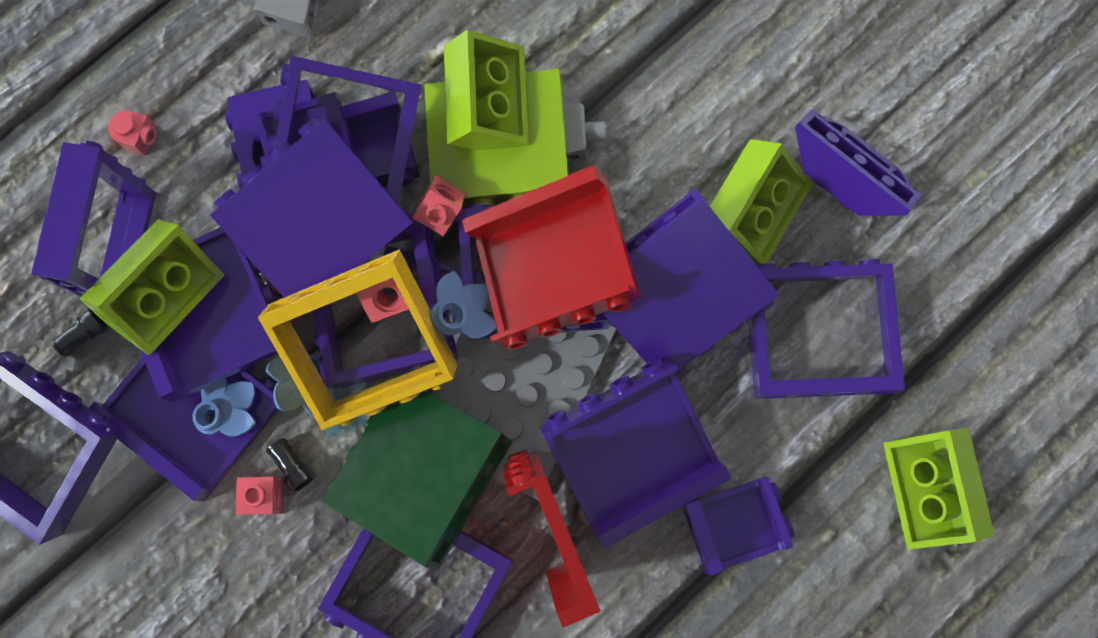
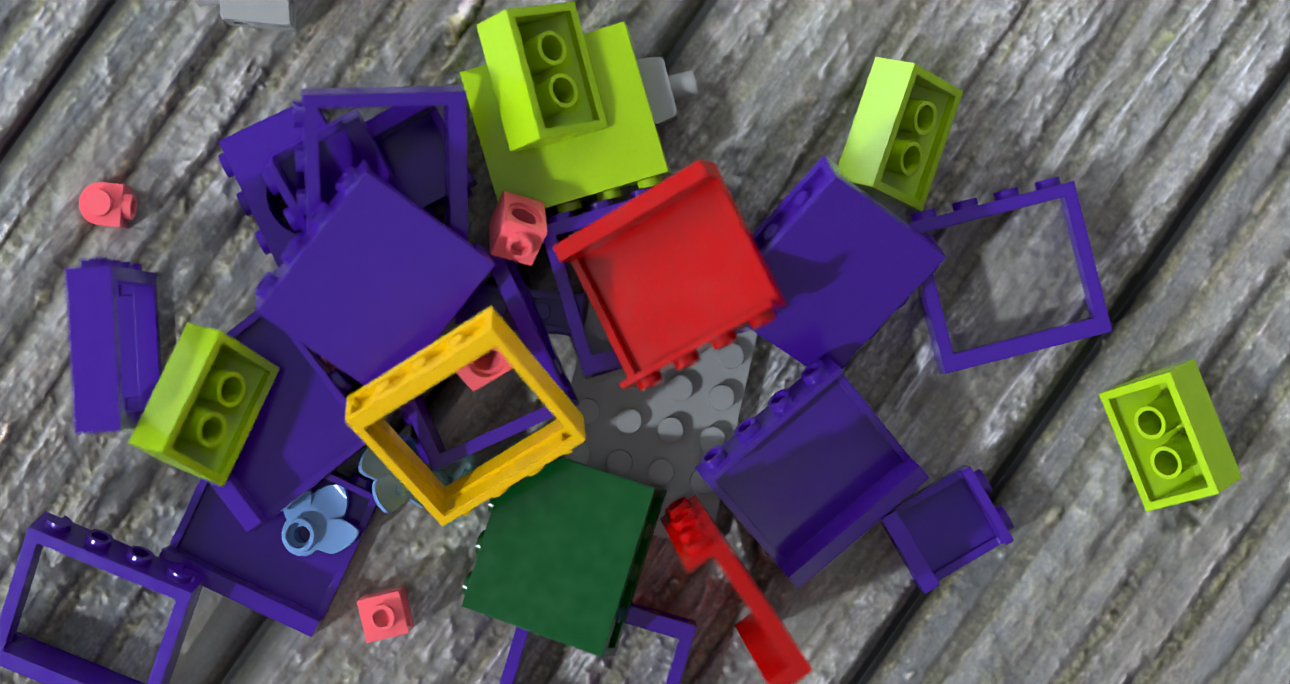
camera: 15 degrees left, 10 degrees up
black pin [51,308,108,357] -> none
black pin [266,438,316,493] -> none
medium blue plate [430,271,497,339] -> none
dark purple wedge [795,109,922,216] -> none

